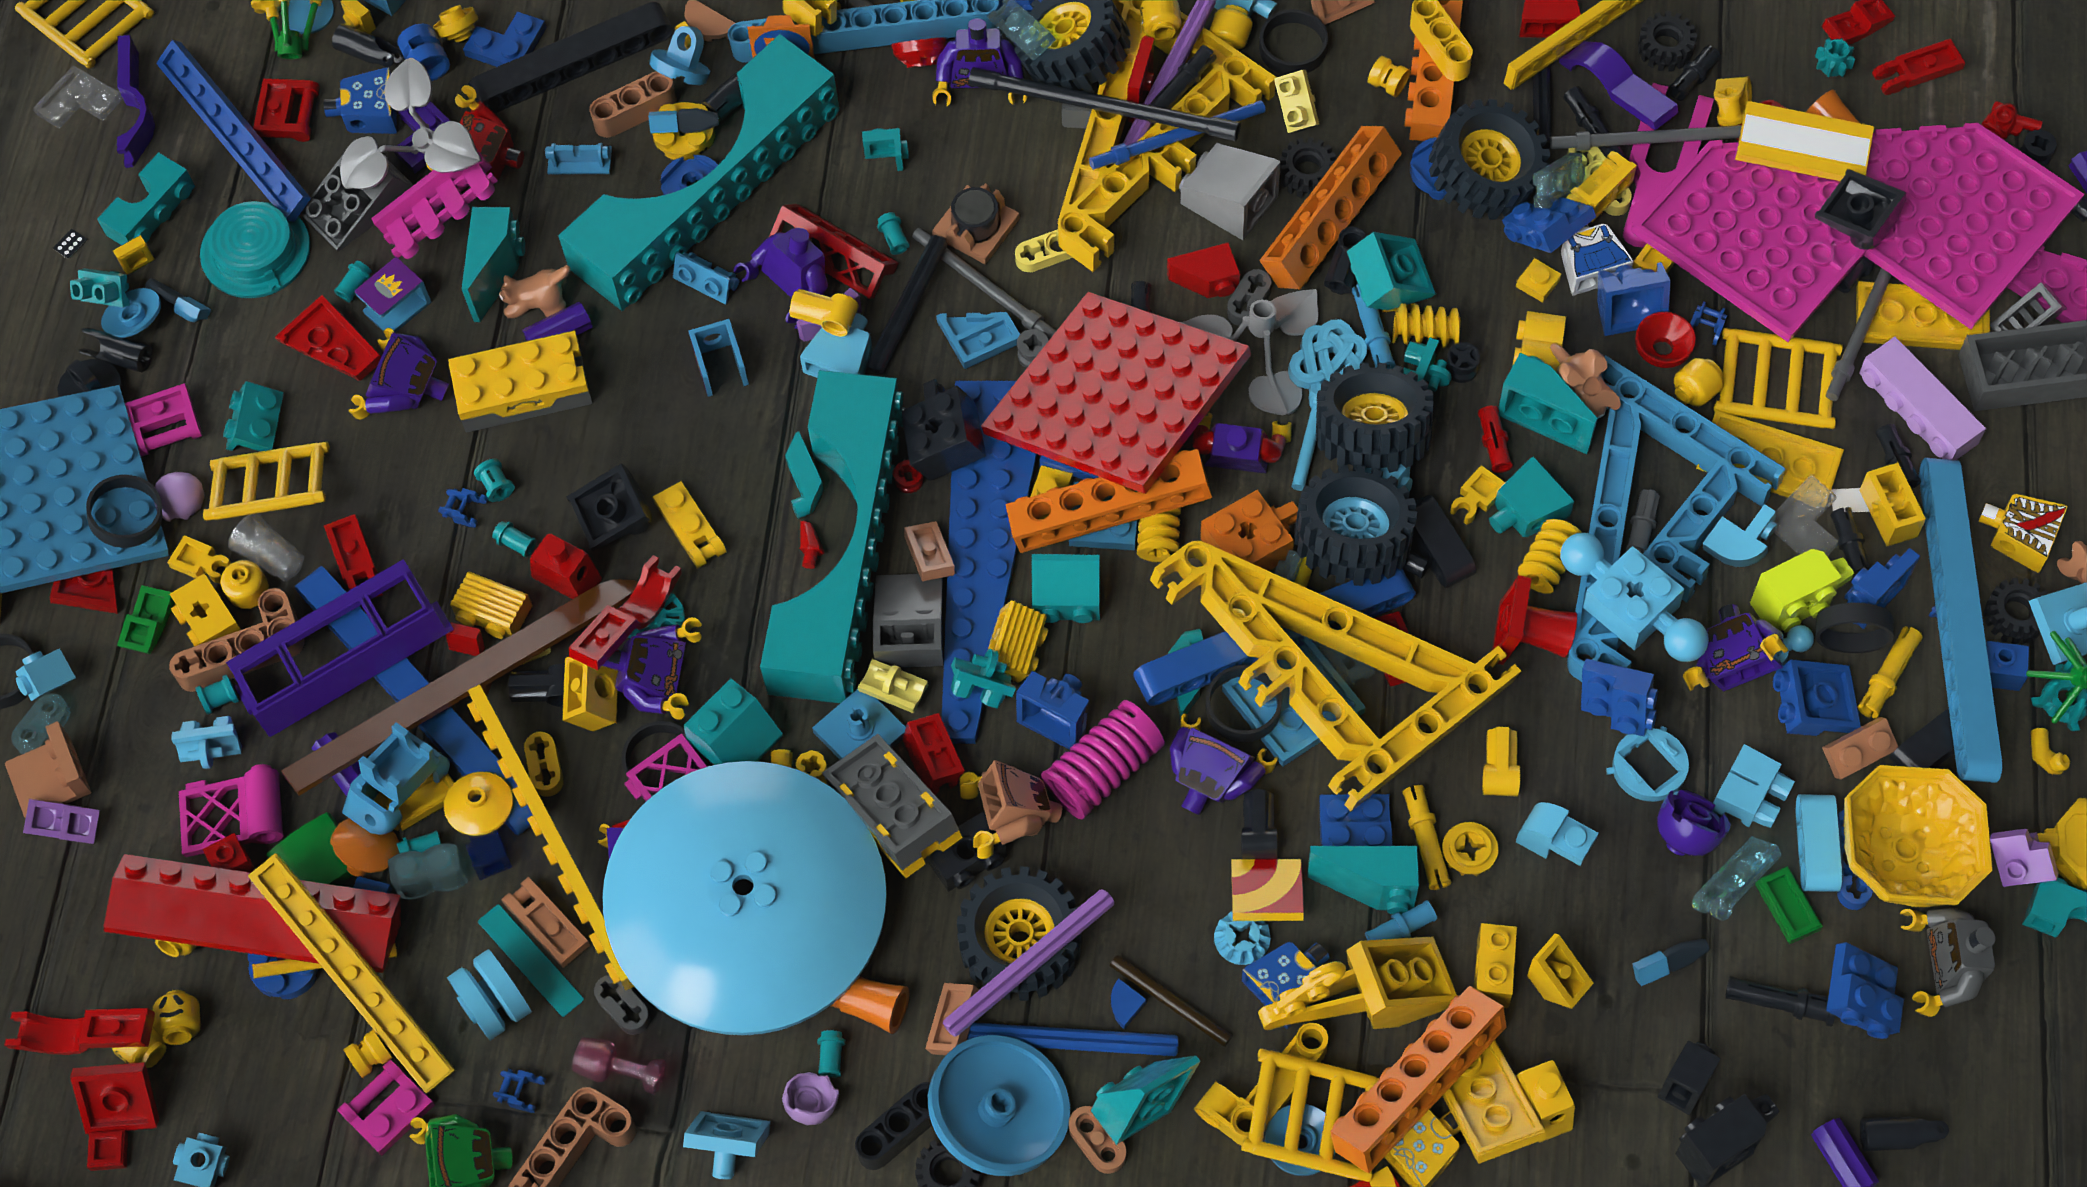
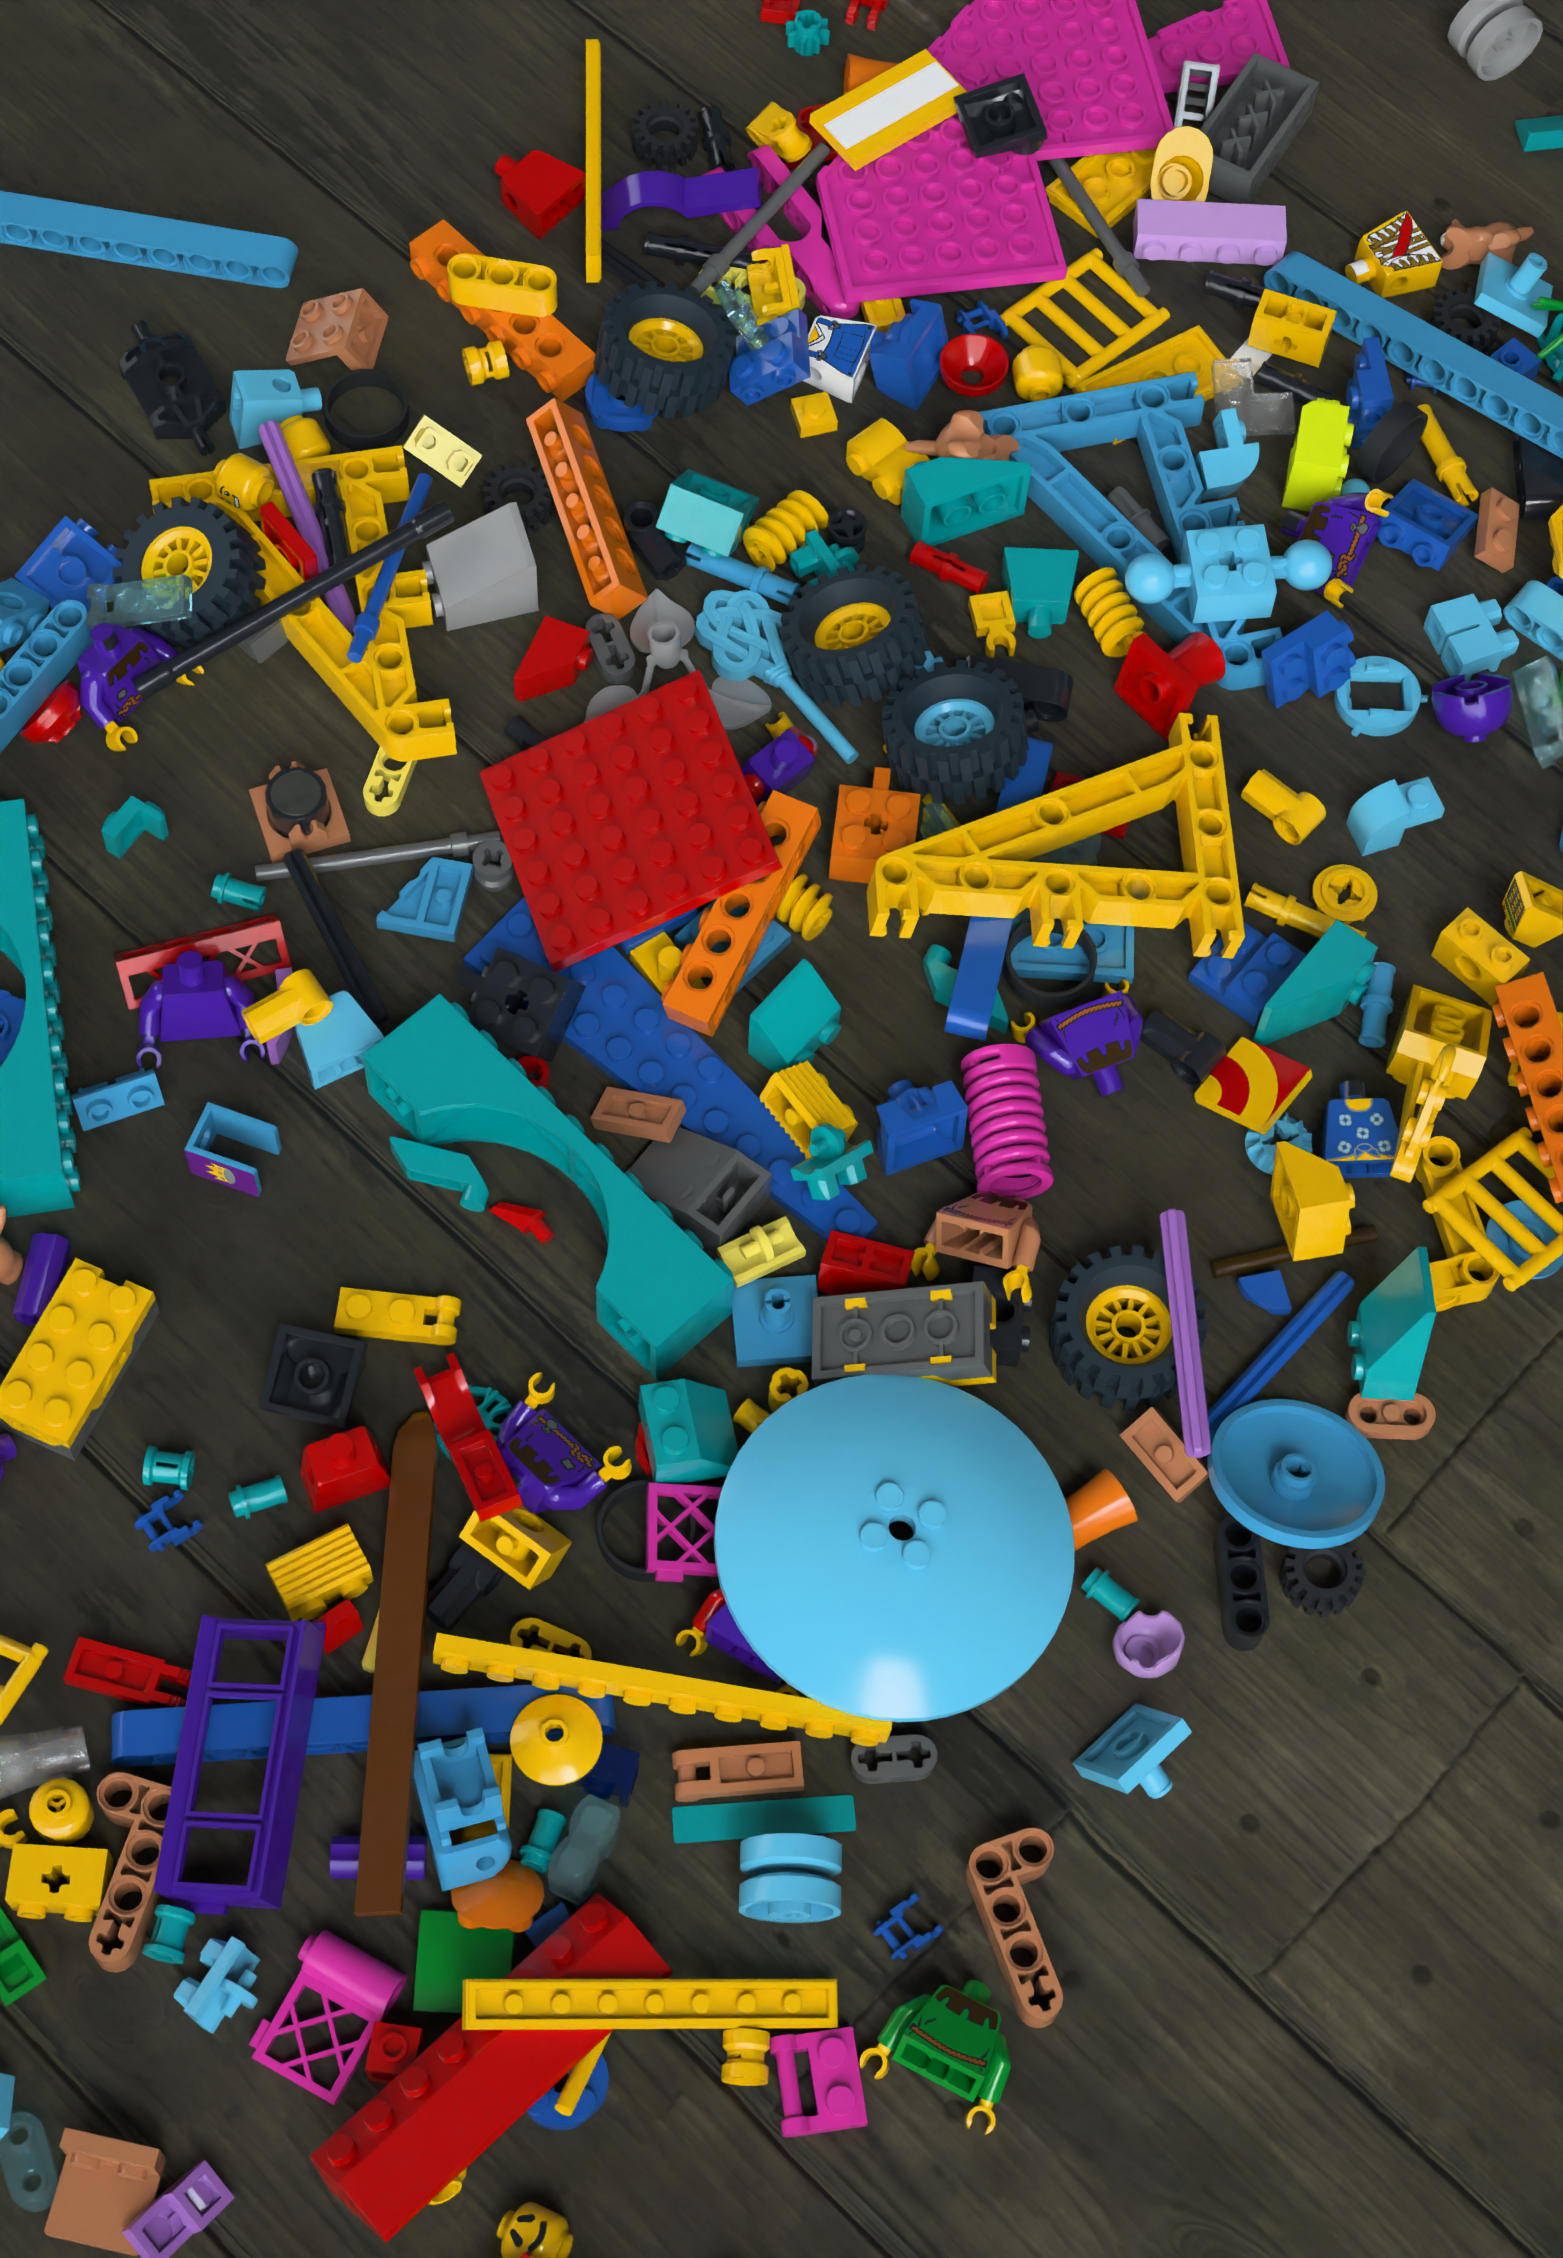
camera: 60 degrees left, 0 degrees up
clear pink piece [572,1037,666,1095] -> none
none -> yellow piece [1150,126,1213,202]
none -> yellow slope [1270,1141,1355,1262]

